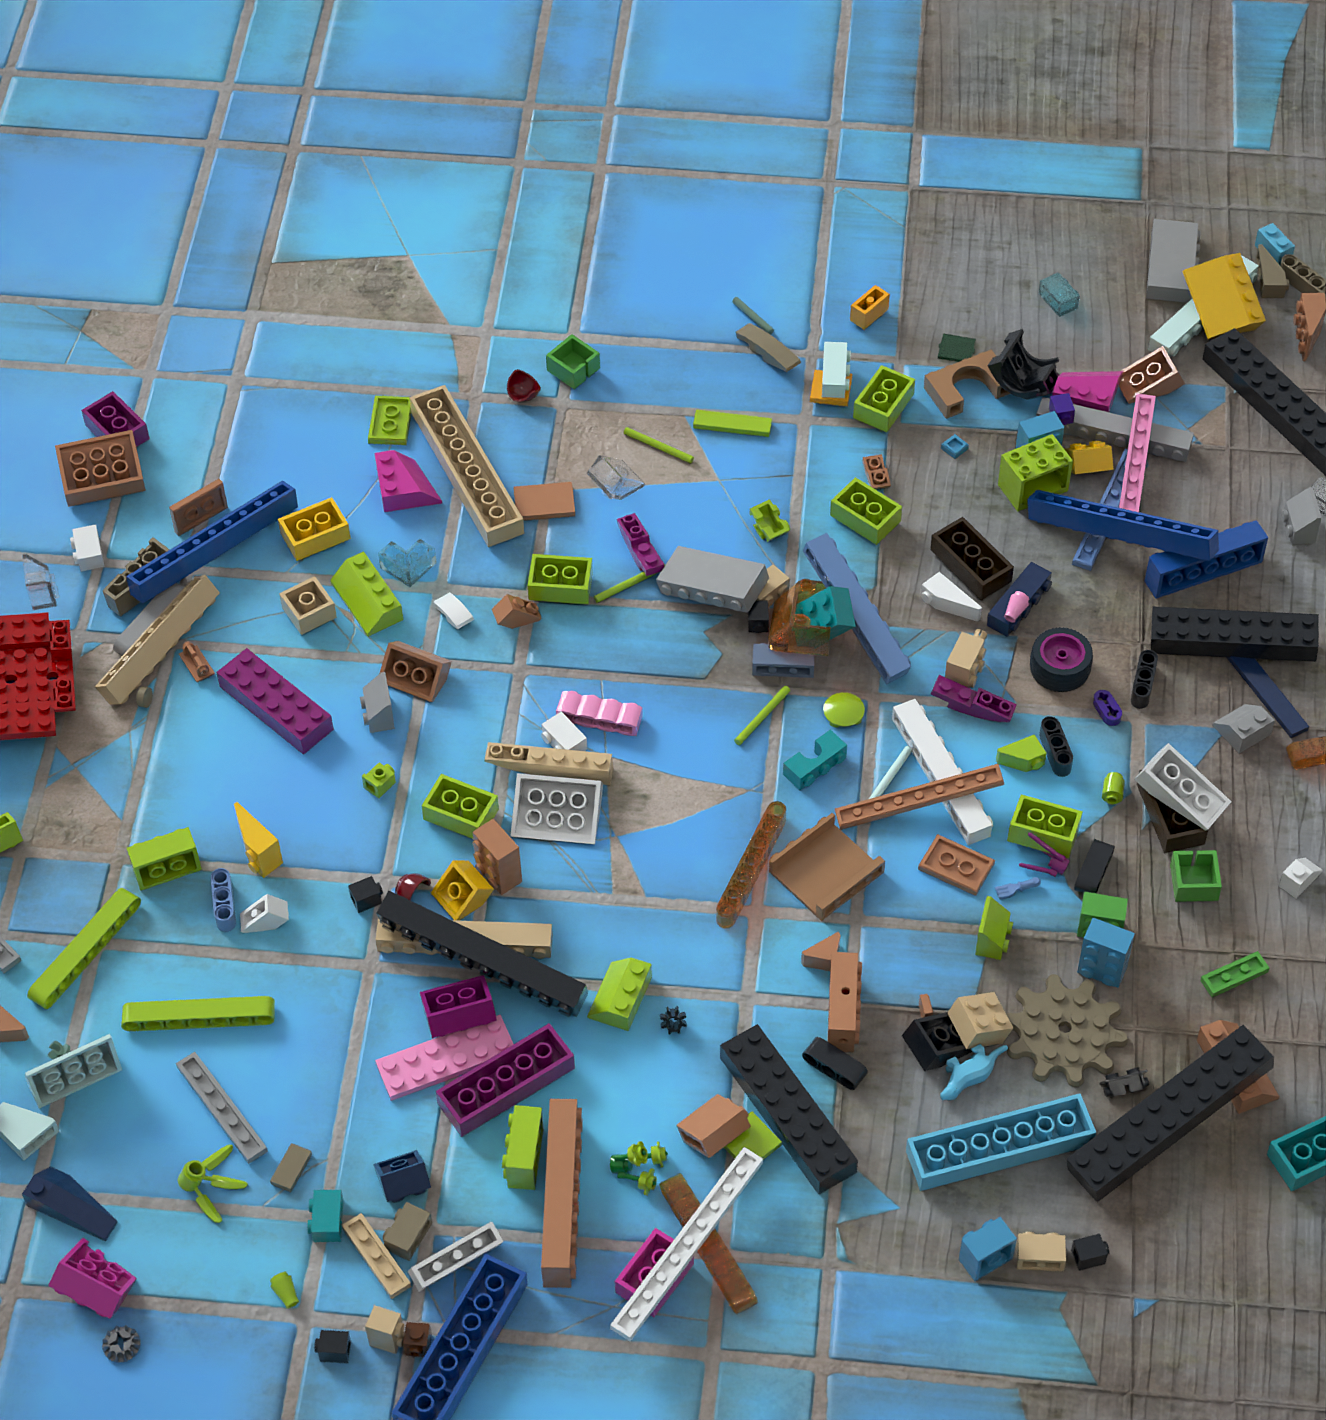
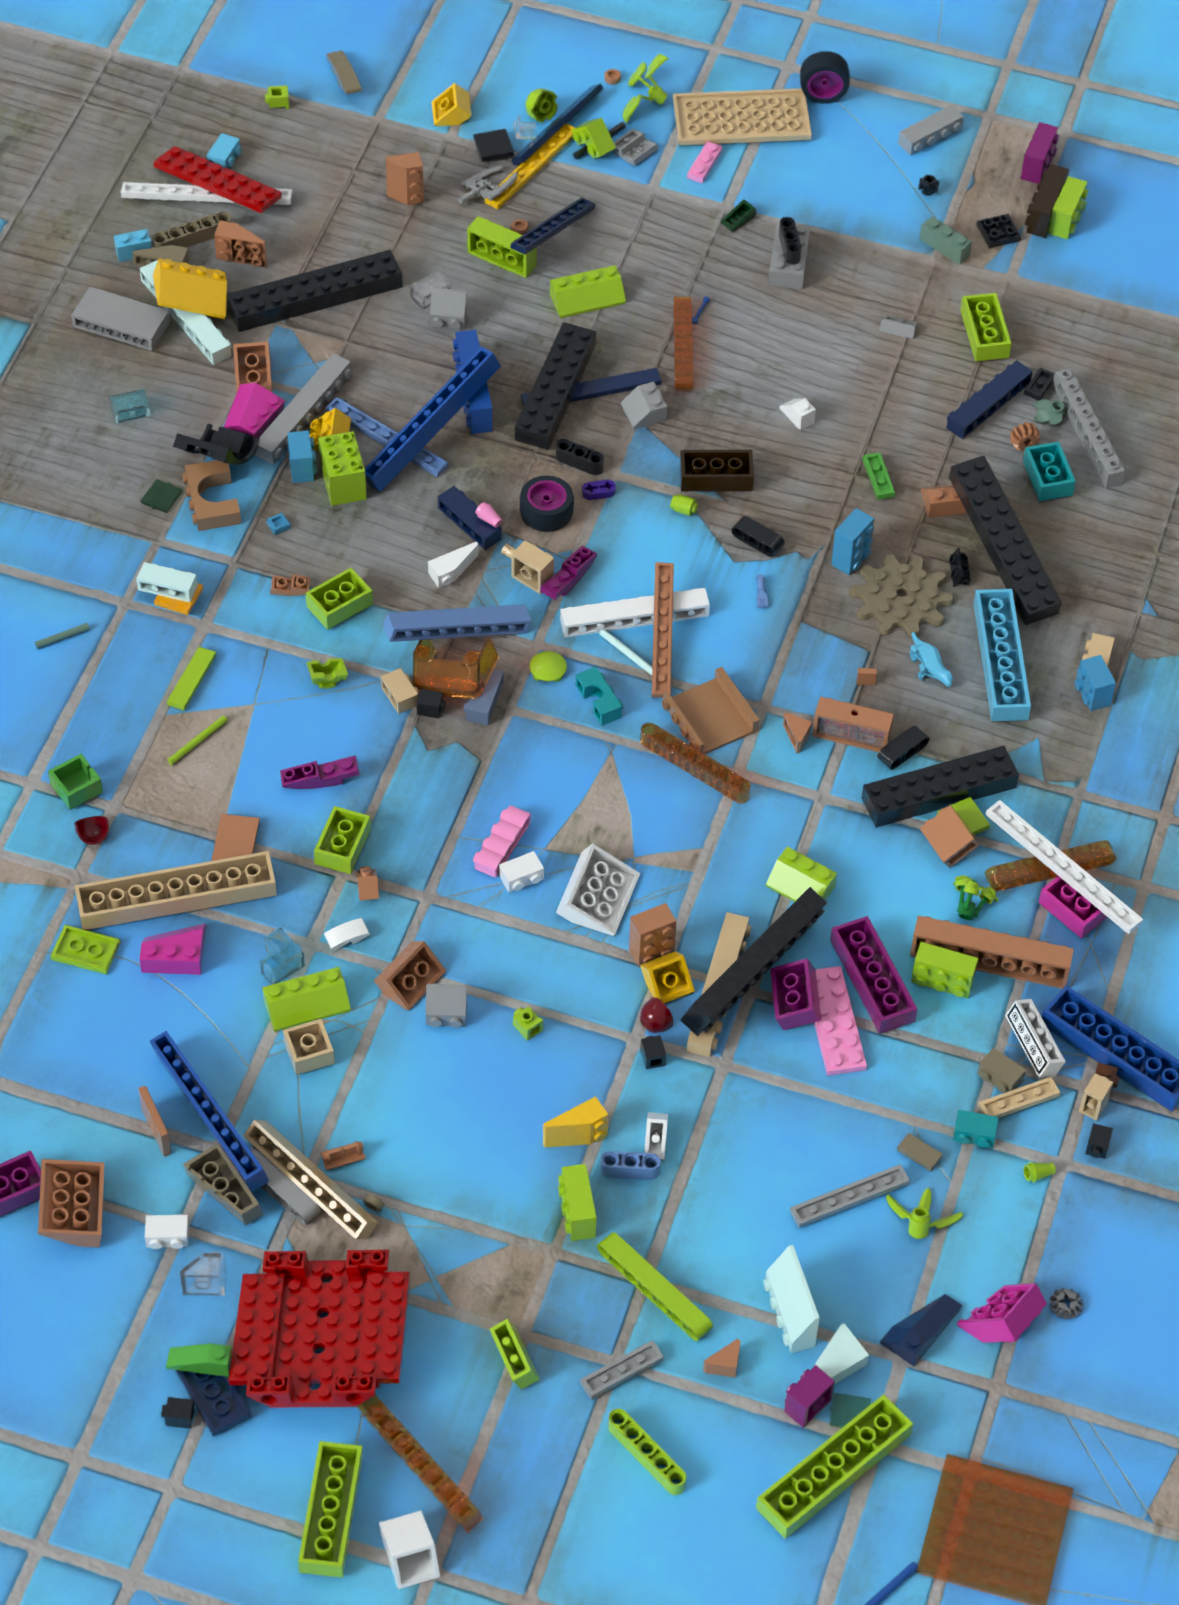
camera: 80 degrees left, 0 degrees up
sand green plate [48,1041,71,1060] -> none
lime beam [121,996,275,1031] -> none
magenta brick [216,648,334,755] -> none
yellow brick [278,497,351,561] -> none
dark blue slope [373,1150,431,1203] -> none
lime brick [421,774,499,839] -> none
tan slope [484,742,613,785] -> none
clear slope [587,455,645,500] -> none
lime bar [594,564,665,603] -> none
light grey brick [656,546,769,613] -> none
black gear [660,1006,687,1035] -> none
lime bar [734,686,790,745] -> none
dark tan slope [736,323,801,372] -> none
teal brick [791,586,856,648] -> none
light orange brick [850,285,890,330] -> none
lime brick [853,365,915,432] -> none
black slope [902,1012,972,1071] -> none
nougat tile [918,834,995,896] -> none
dark brown brick [930,517,1014,600] -> none
tan brick [948,992,1013,1049] -> none
lime slope [975,896,1013,960] -> none
lime slope [996,734,1046,772] -> none
lime brick [1007,794,1083,858] -> none
magenta plant [1019,833,1070,877] -> none
black beam [1039,716,1073,777] -> none
dark purple brick [1049,393,1075,425] -> none
black brick [1071,1233,1110,1271] -> none
bright green brick [1077,892,1128,938] -> none
bright pink plate [1119,393,1156,512] -> none
white slope [1134,743,1232,831] -> none
bright green piece [1170,850,1222,902] -> none

